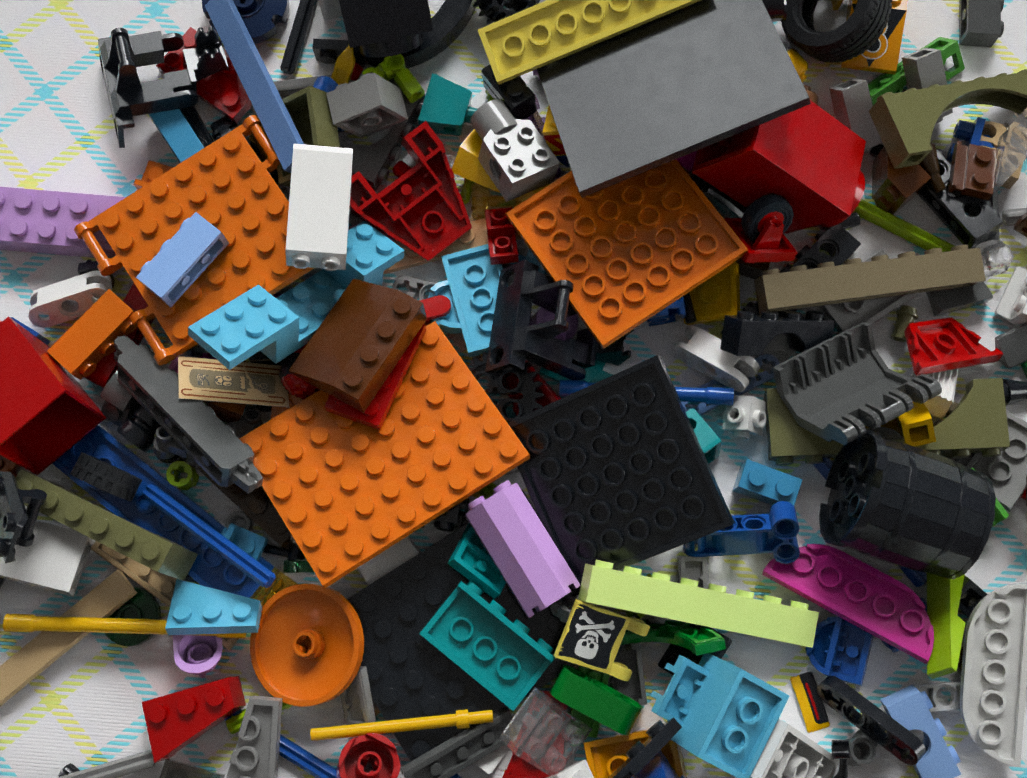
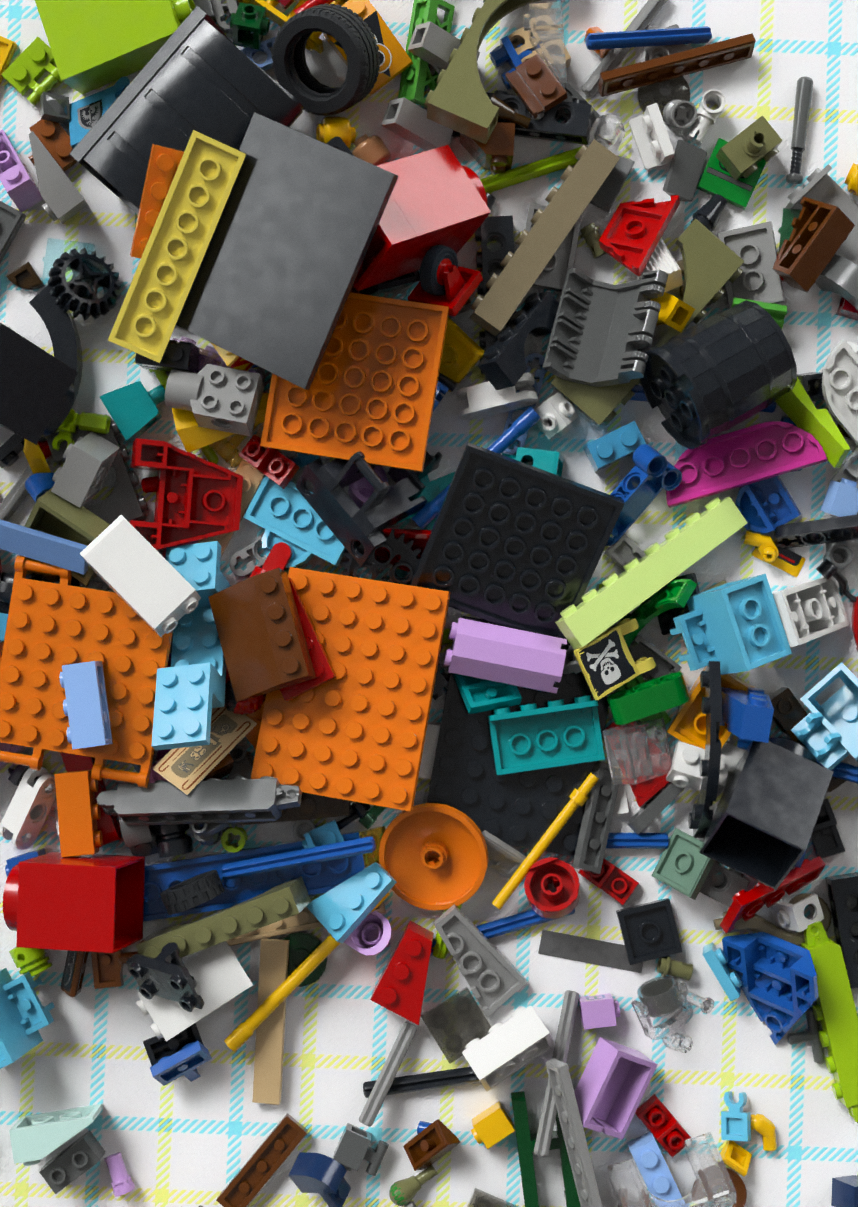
camera: 50 degrees left, 10 degrees up
none -> yellow arm [743,531,779,563]

